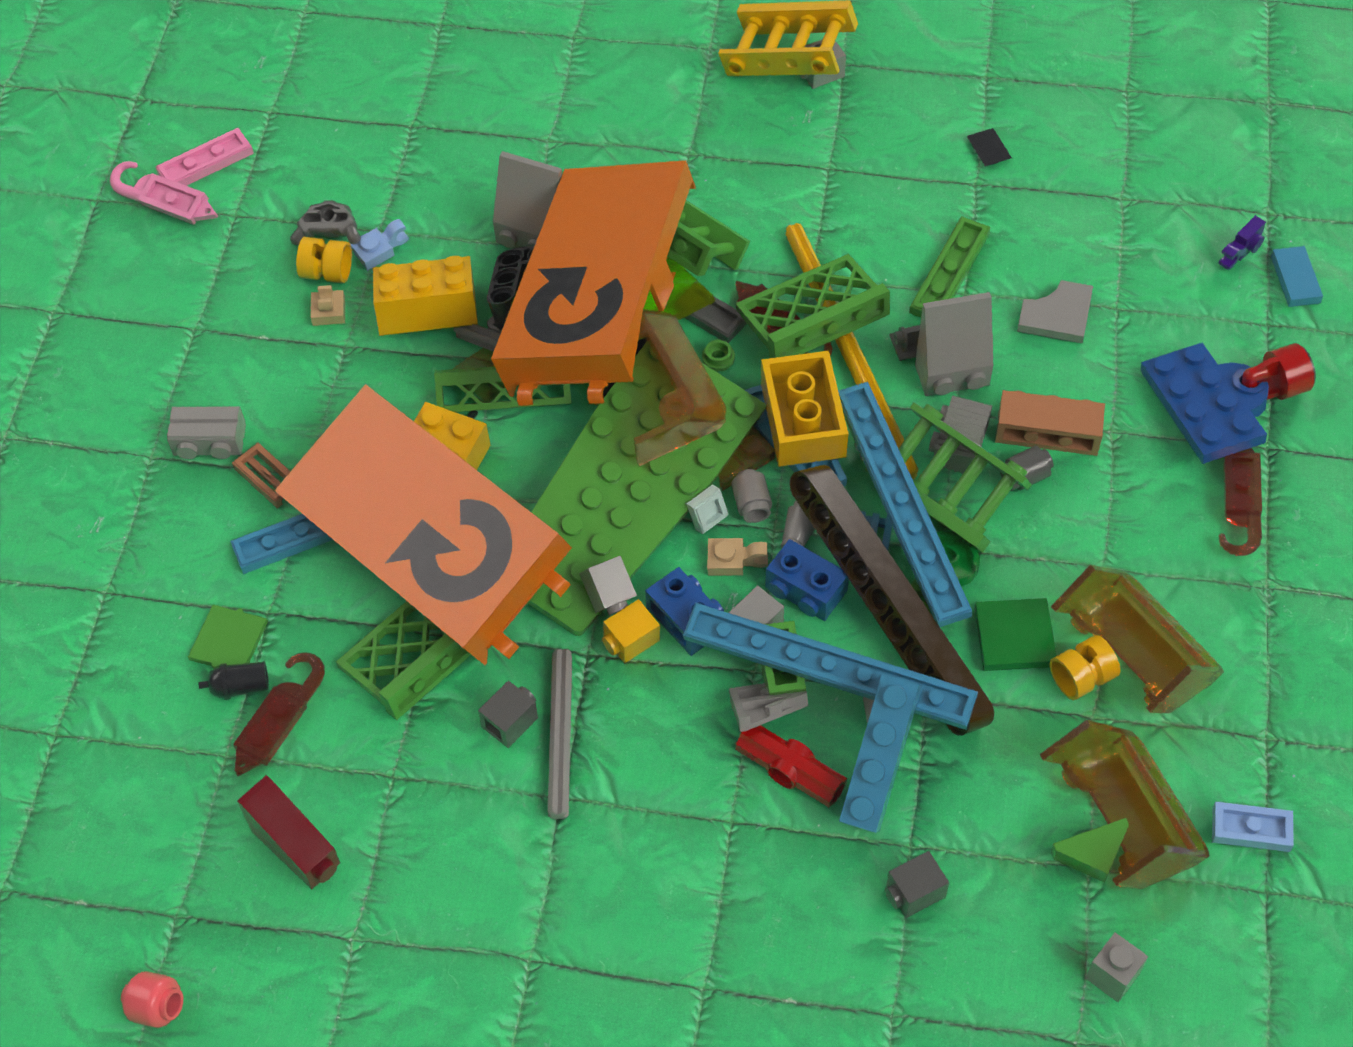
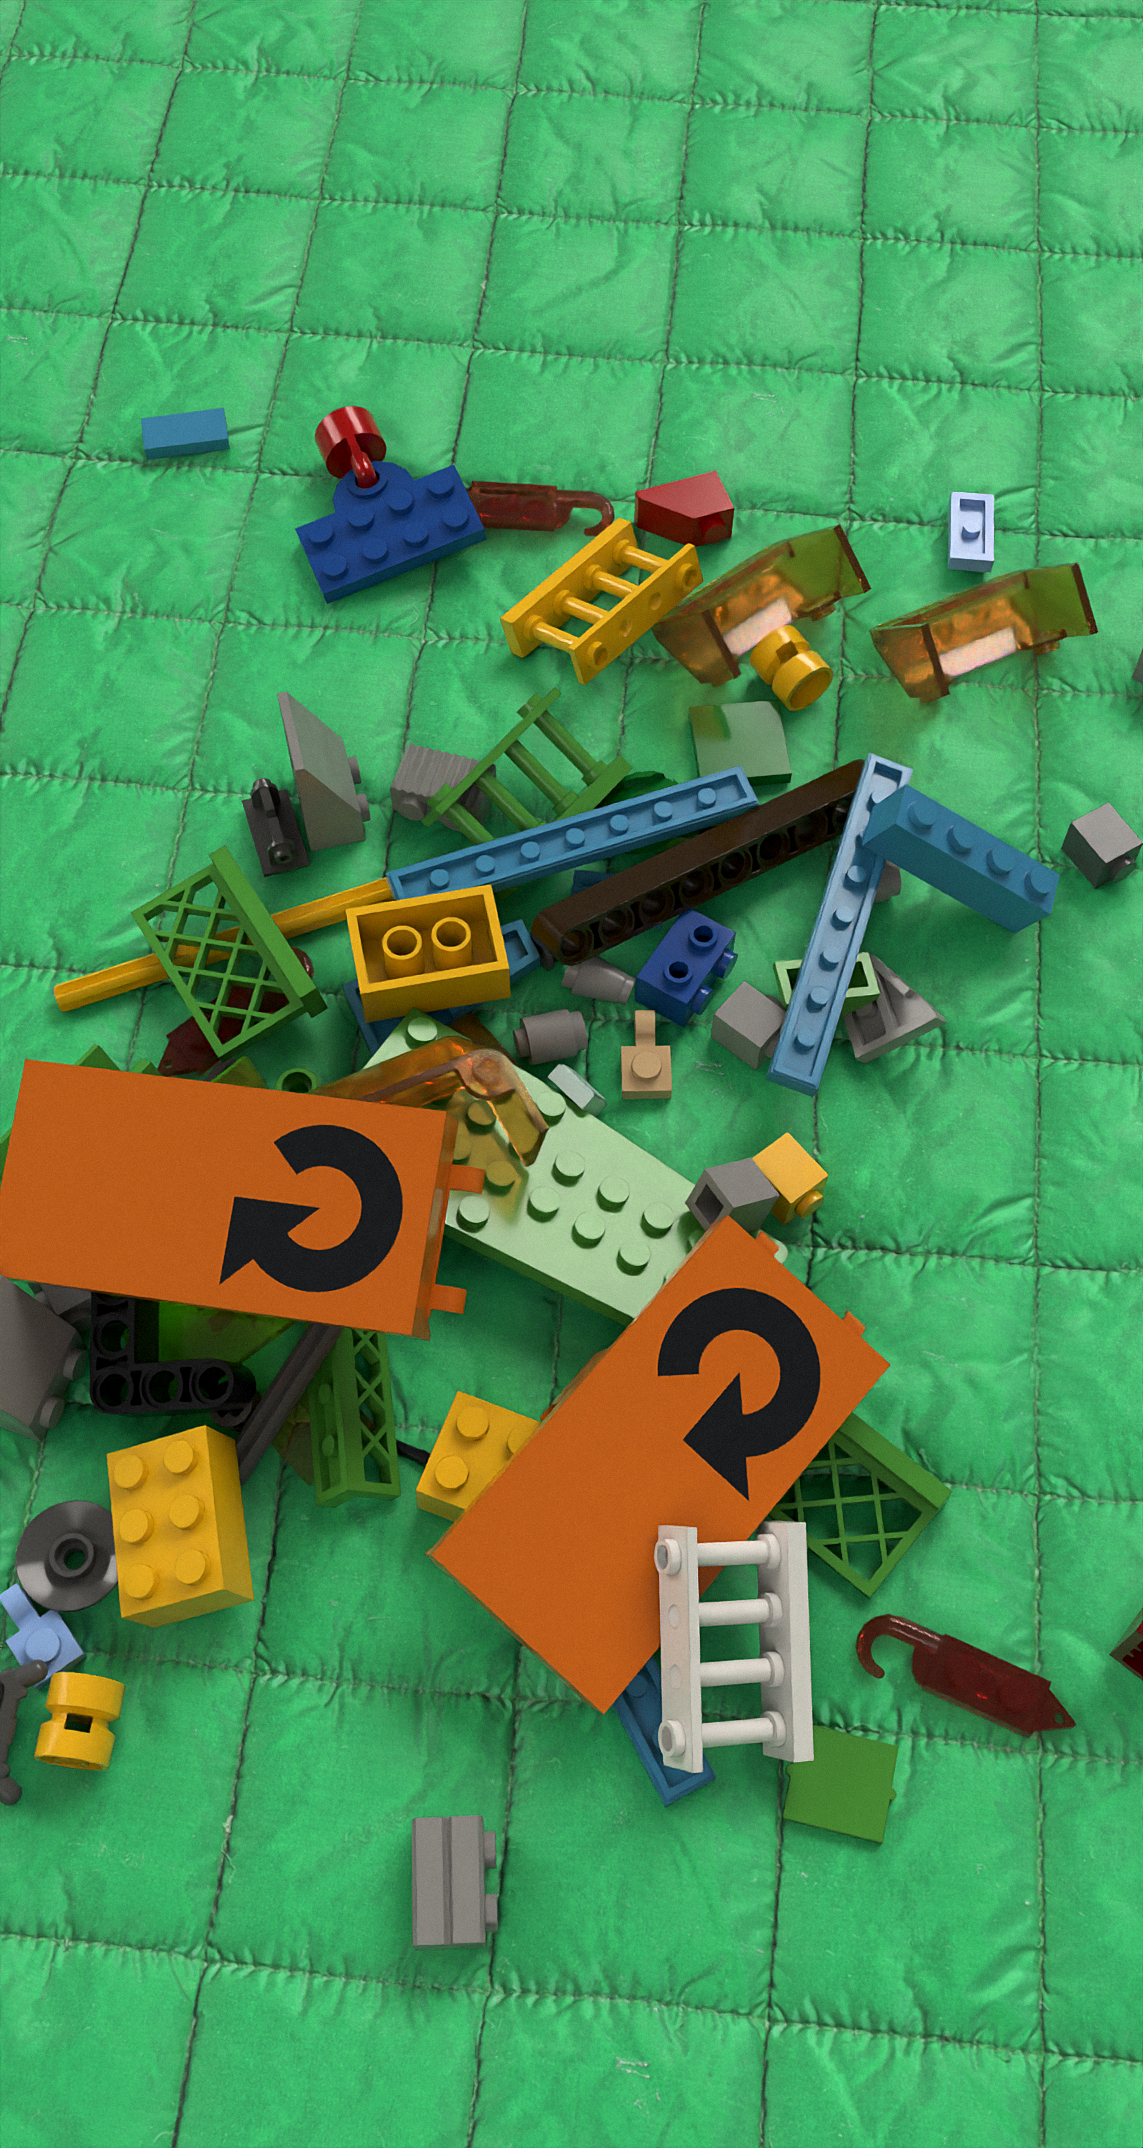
camera: 95 degrees left, 5 degrees up
black piece [198,661,269,700] -> none
nougat tile [232,443,291,508] -> none
tan tile [311,285,345,326] -> none
dark grey brick [478,680,538,748] -> none
light grey axle [548,649,572,819] -> none
blue brick [645,567,724,656] -> none
red piece [736,725,847,808] -> none
bright green tile [909,216,991,318] -> none
nougat brick [995,390,1105,456] -> none
dark grey brick [999,445,1054,491] -> none
light grey tile [1017,280,1093,343] -> none
bright green slope [1051,818,1129,883] -> none
dark purple plate [1218,215,1266,270] -> none
none -> dark grey dish [15,1500,118,1612]
none -> yellow fence [500,518,703,685]
none -> red slope [634,470,734,547]
none -> white fence [654,1520,814,1773]

